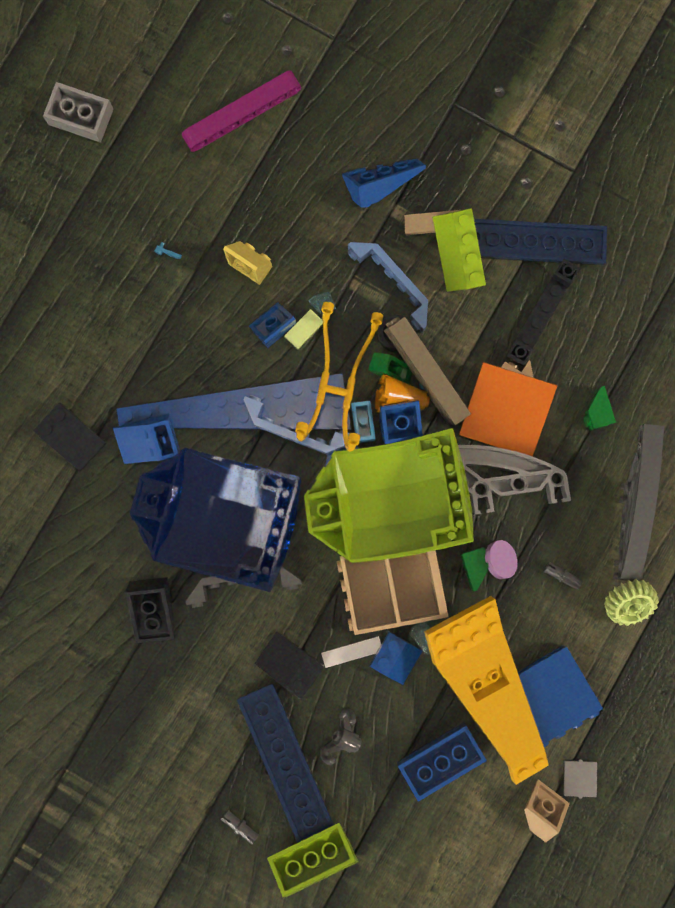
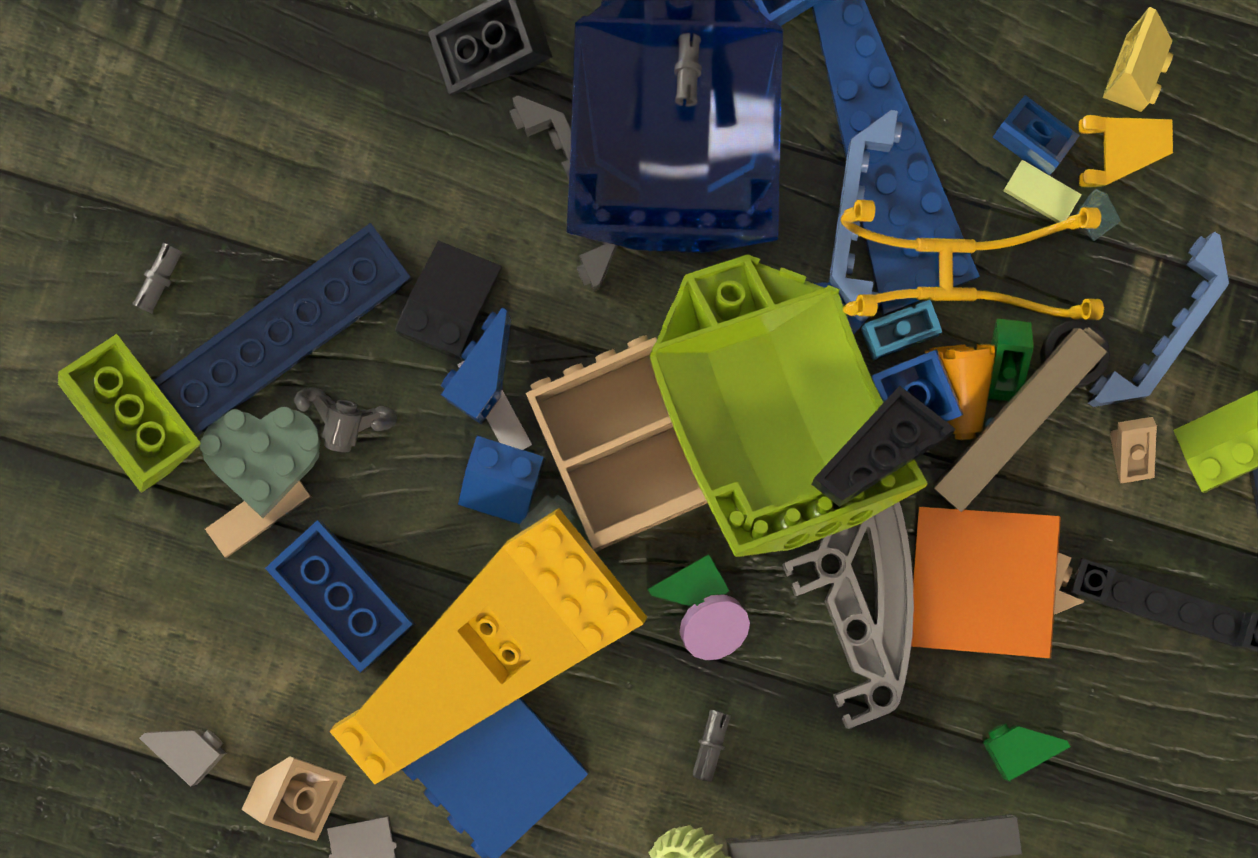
camera: 80 degrees right, 0 degrees up
none -> light grey slope [139,729,226,787]
none -> sand green plate [199,407,321,518]
none -> tan tile [205,481,312,558]
none -> blue slope [441,308,511,425]
none -> dark grey pin [674,33,702,106]
none -> black wing [811,386,955,507]
none -> yellow flag [1079,115,1173,187]
none -> tan slope [1110,417,1157,484]

